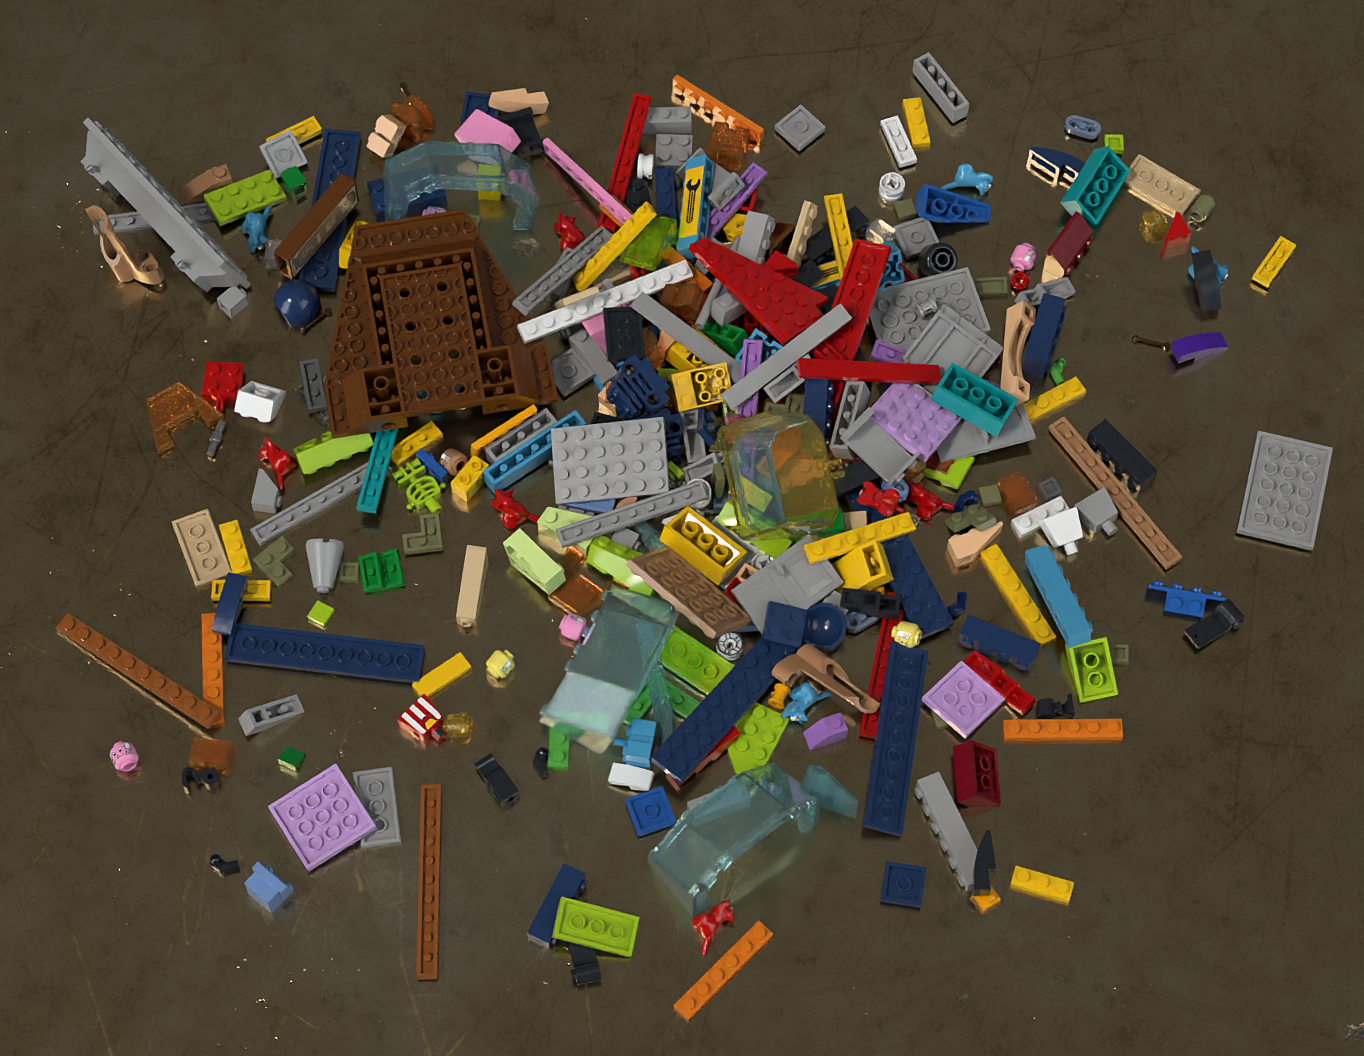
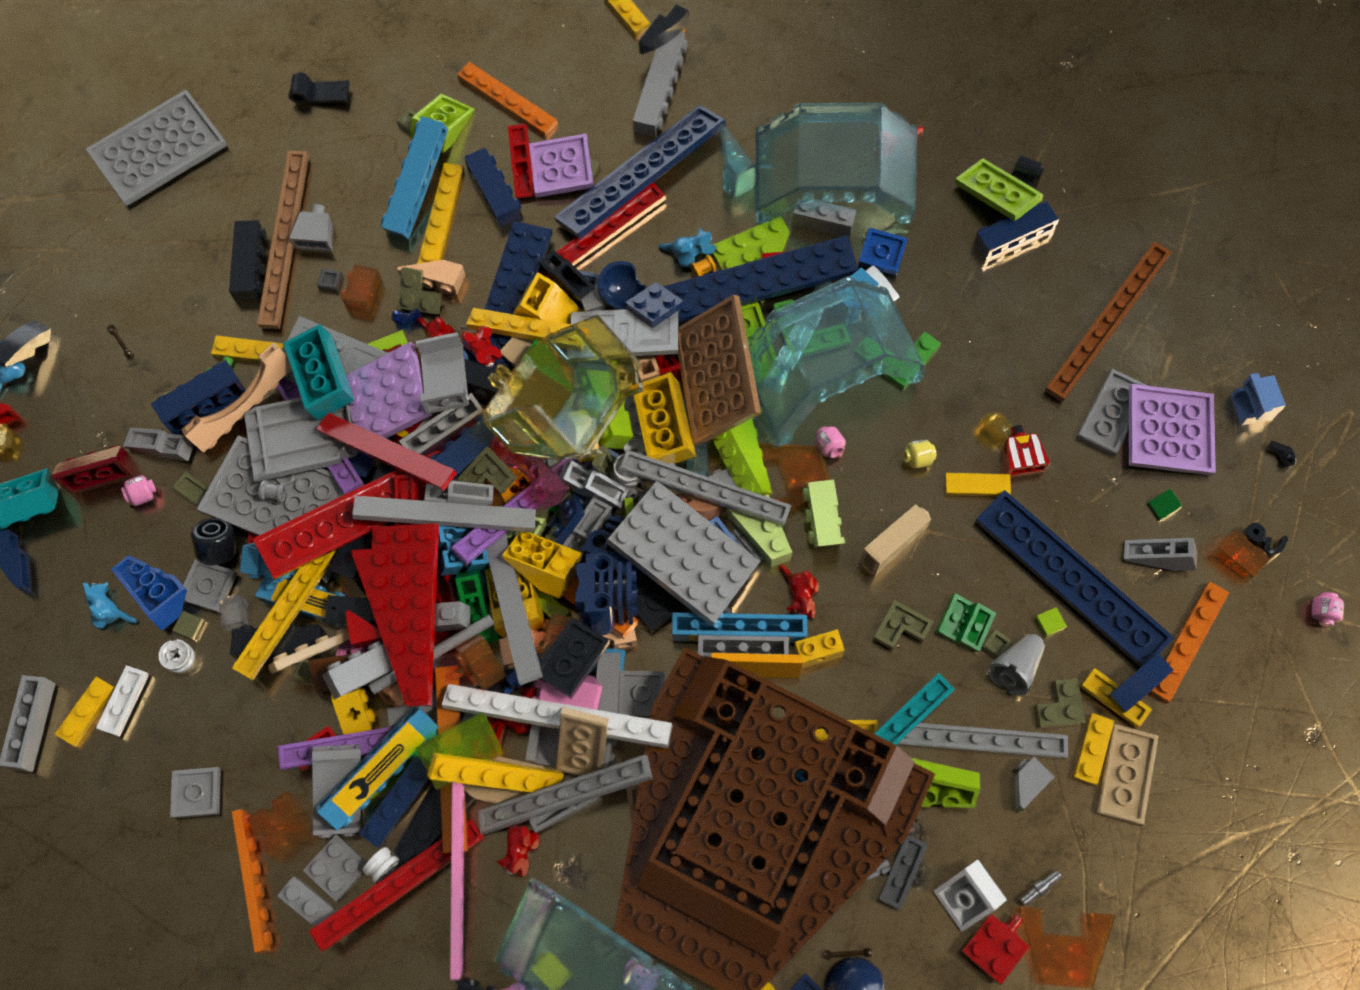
camera: 140 degrees left, 5 degrees up
dark orange plate [56,613,220,729] -> none
red animal [257,438,297,490] -> none
lime torso [391,458,446,514] -> none
blue plate [416,448,449,484] -> none
medium nougat head [440,448,468,476] -> none
black piece [474,753,520,807] -> none
black arm [533,747,550,777] -> none
orange plate [674,920,773,1021] -> none
medium nougat panel [772,644,881,713] -> none
medium lavender slope [803,712,848,751] -> none
dark blue plate [881,861,926,908] -> none
light yellow head [891,621,922,648] -> none
clear blue arm [947,592,967,616] -> none
dark red slope [953,740,1001,807] -> none
olive tile [978,484,1002,507] -> none
red plate [1011,272,1029,290] -> none
white plate [1011,496,1069,538] -> none
black leg [1036,694,1075,719] -> none
white torso [1038,507,1083,555] -> none
blue bracket [1148,580,1226,617] -> none
dark purple slope [1171,332,1228,364] -> none

